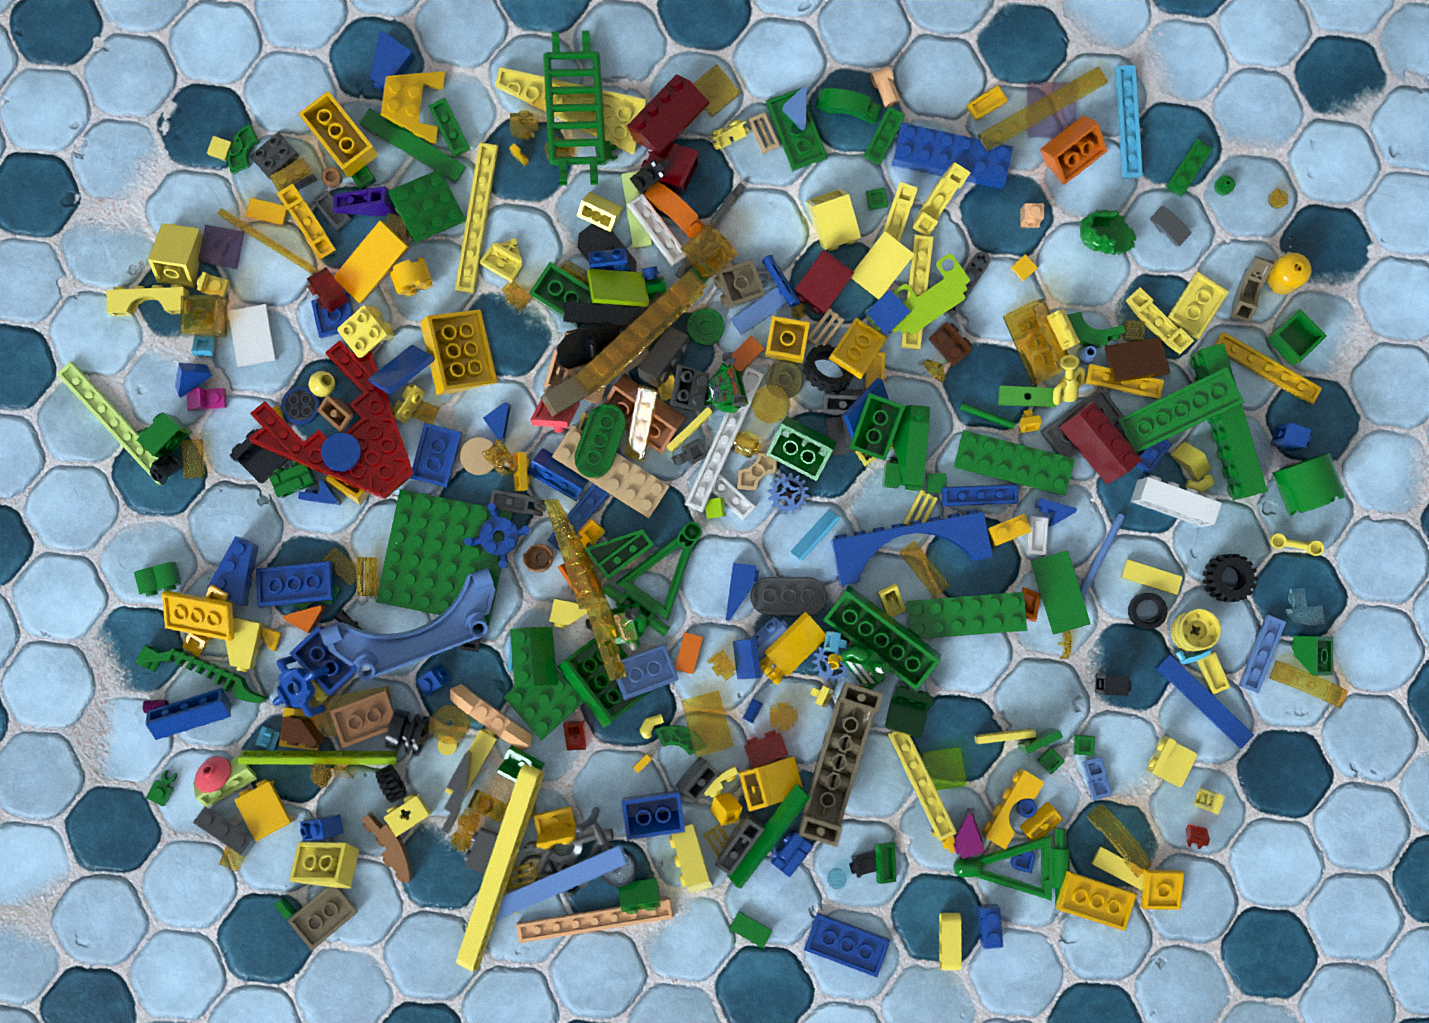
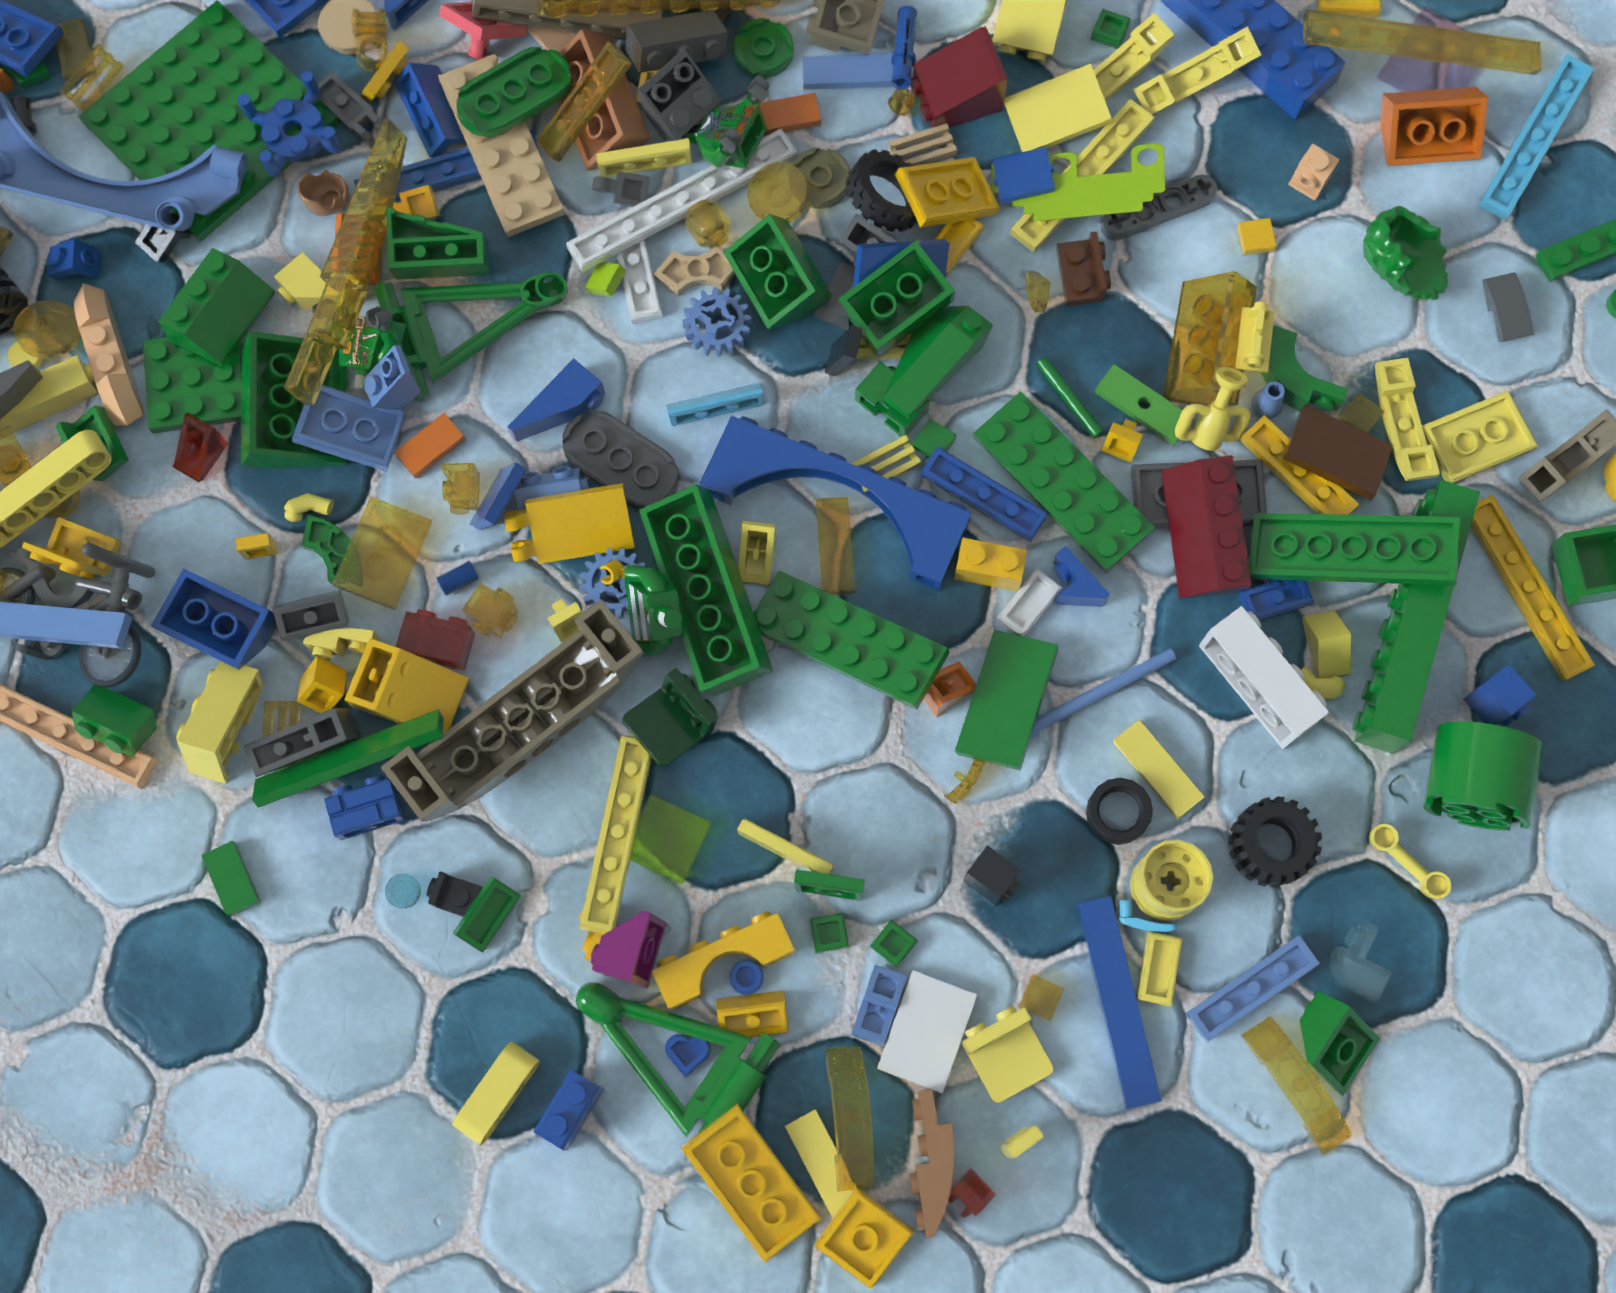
camera: 45 degrees right, 10 degrees down
yellow brick [765,316,810,364] -> none
blue tile [804,912,890,977] -> none
medium azure tile [823,631,847,653] -> none
none -> medium blue slope [362,345,421,409]
none -> black tile [825,325,863,377]
none -> white tile [877,970,977,1094]
none -> medium nougat slope [909,1089,954,1238]
none -> clear yellow tile [1018,974,1064,1021]

